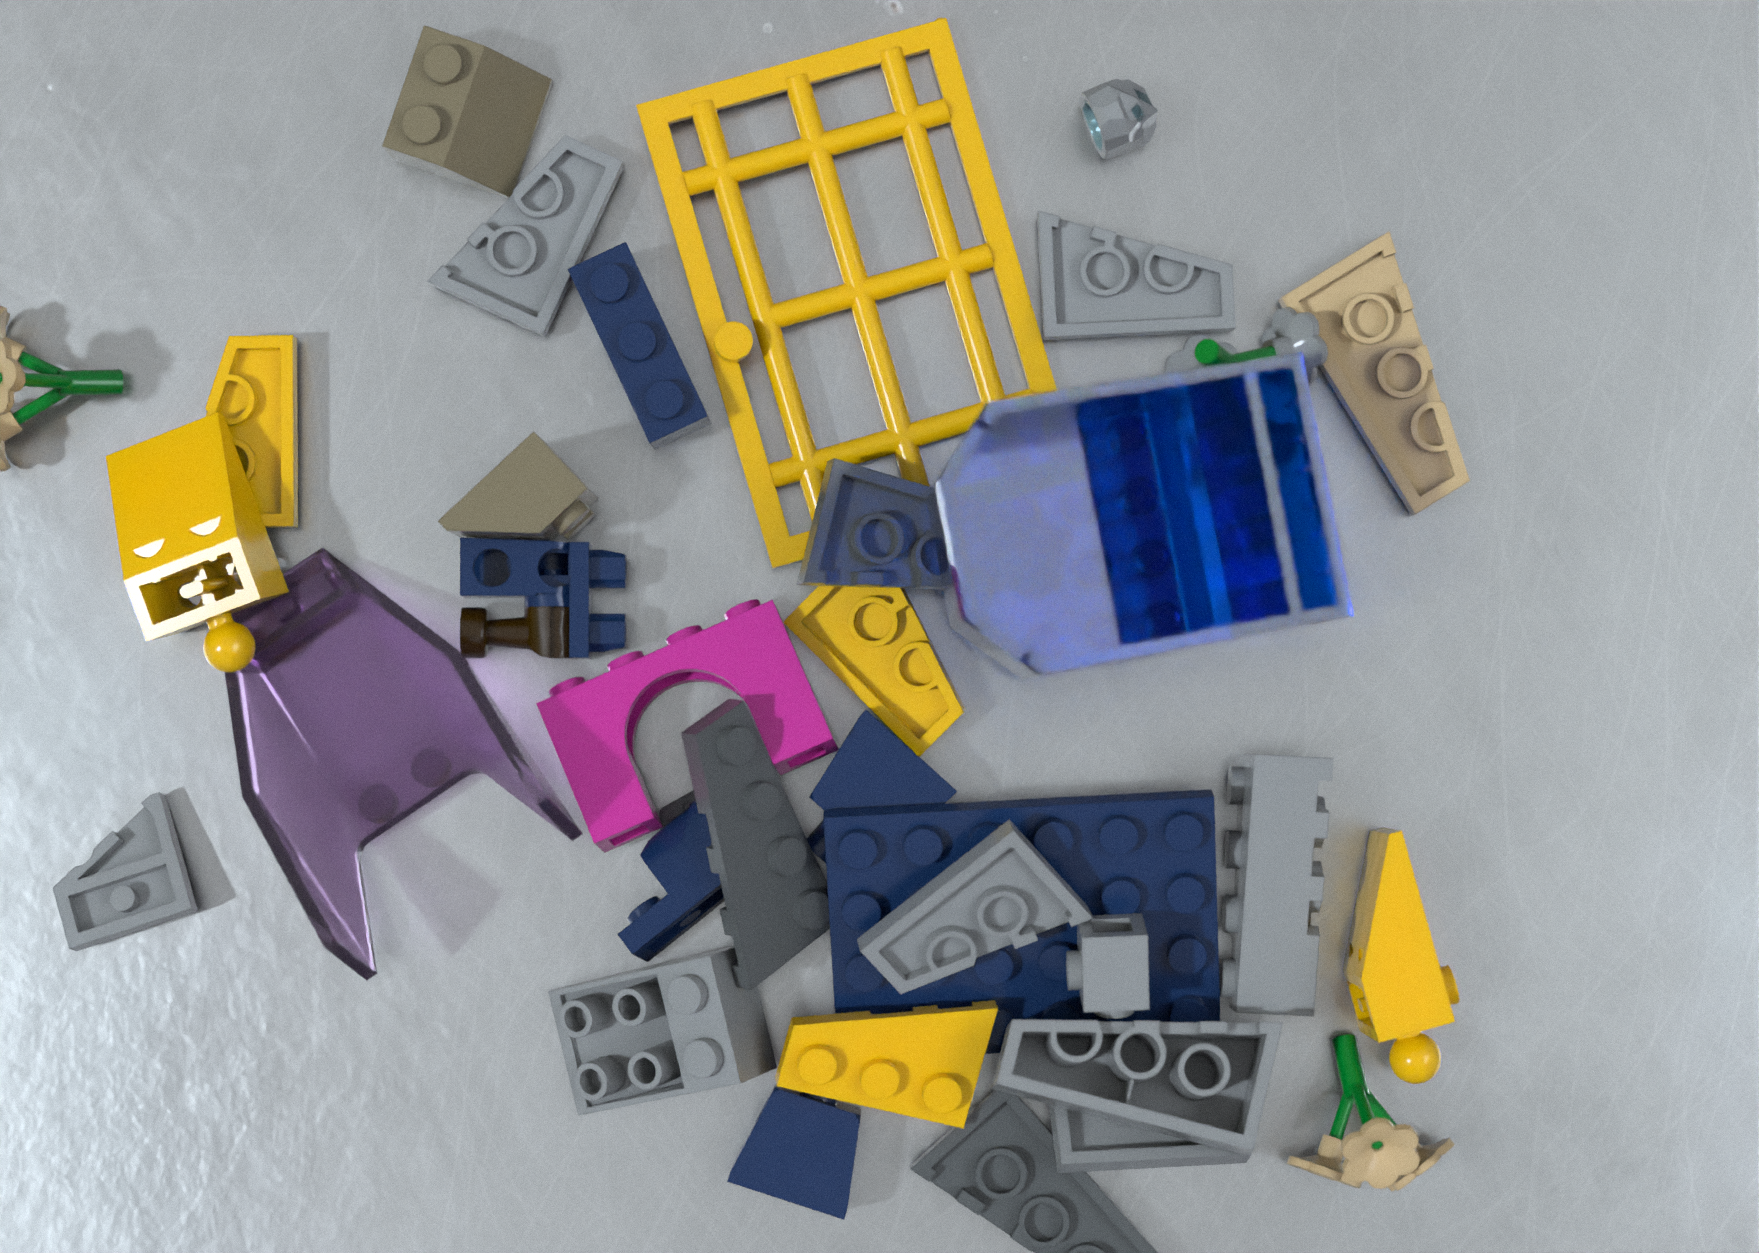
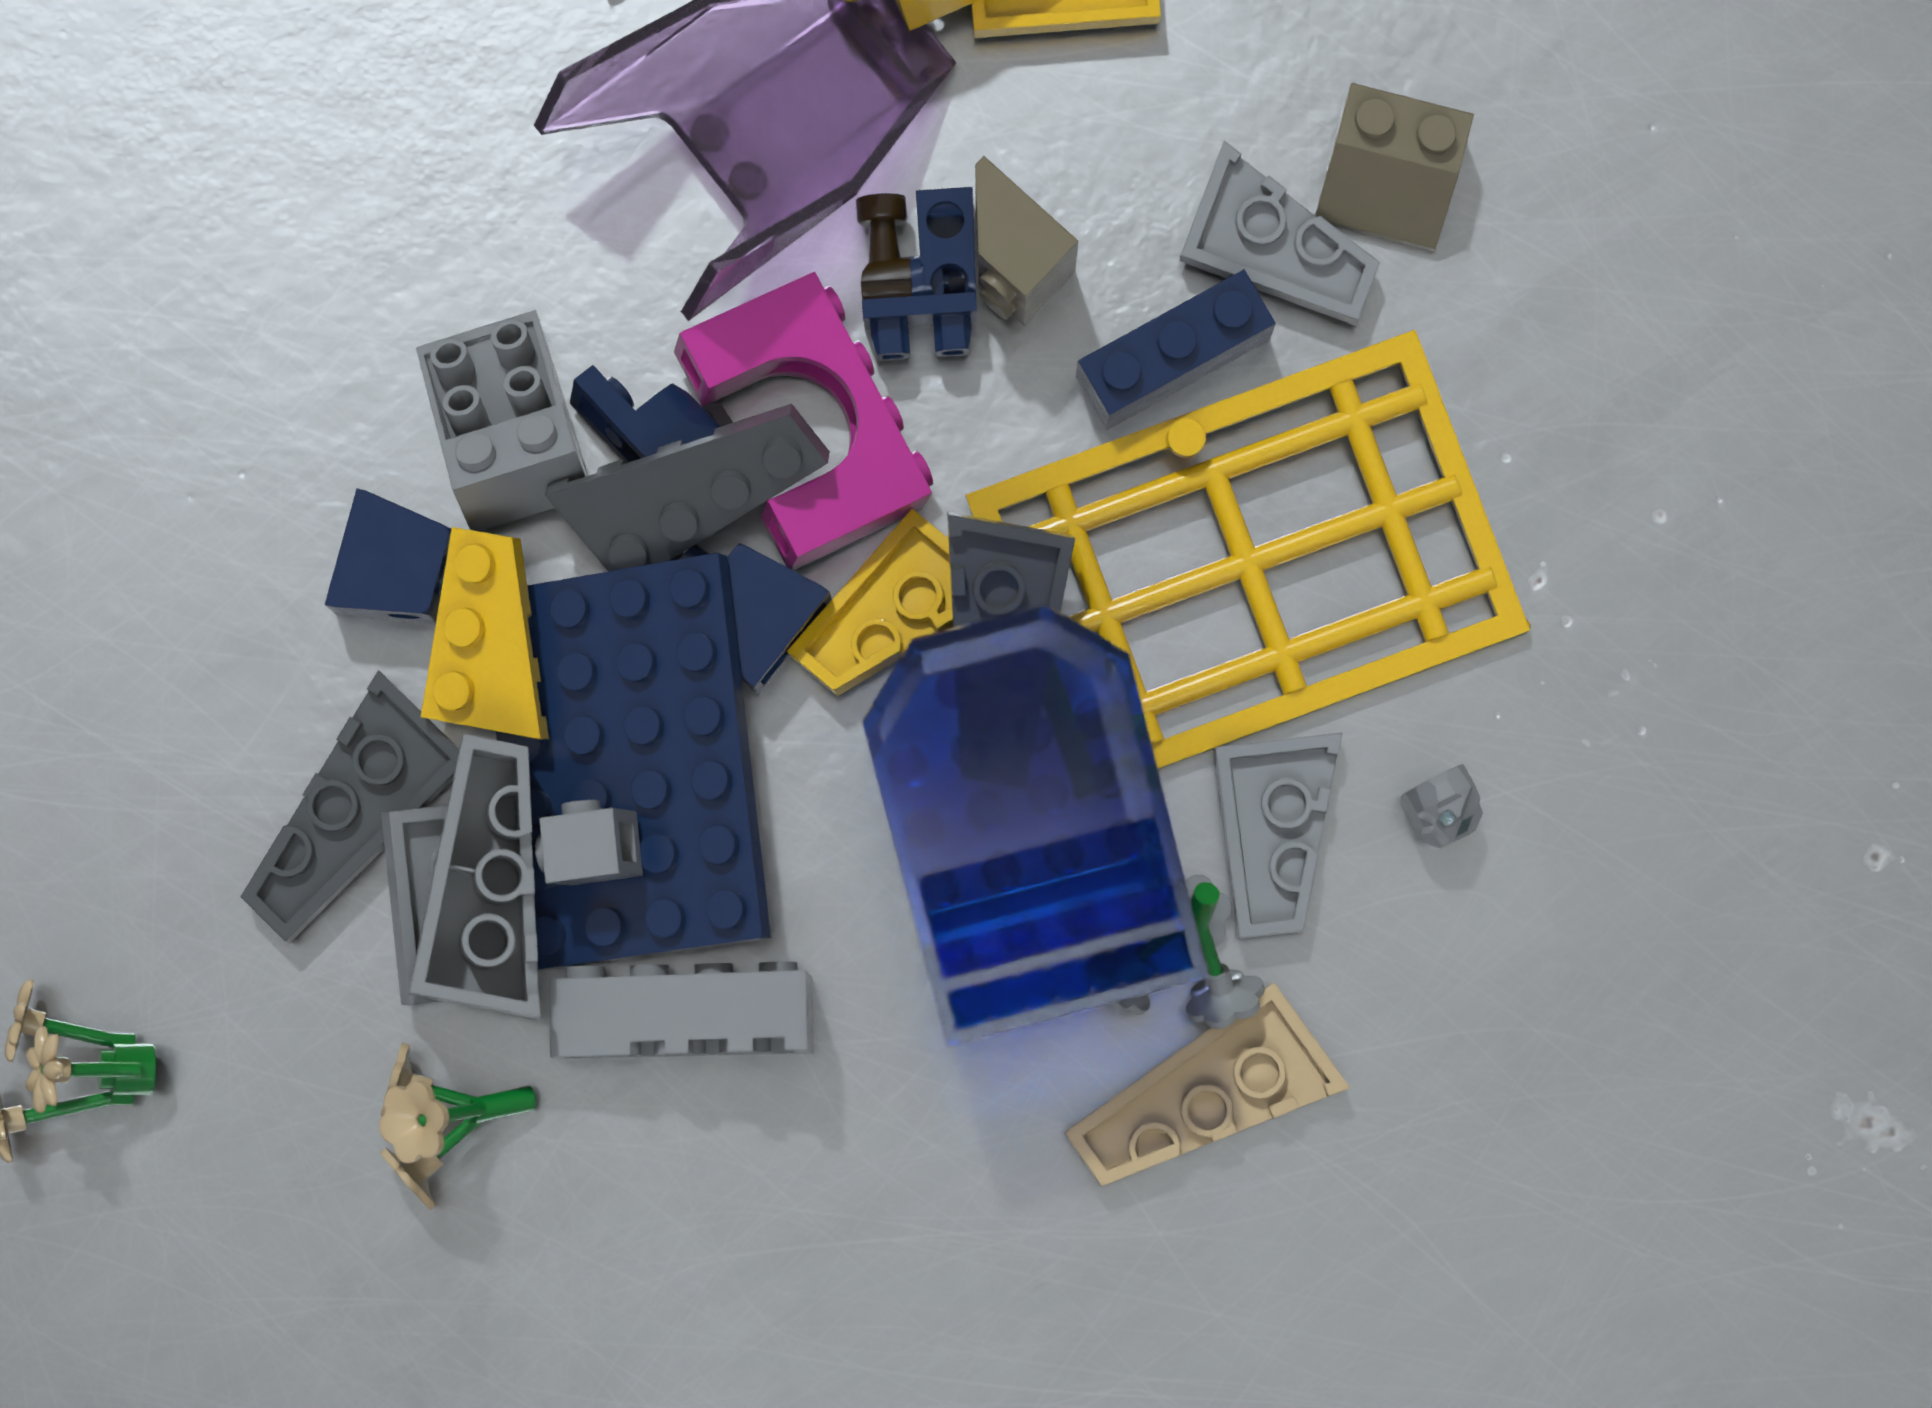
camera: 90 degrees right, 5 degrees down
light grey wing [857,819,1093,994] -> none
yellow slope [1342,827,1460,1084] -> none

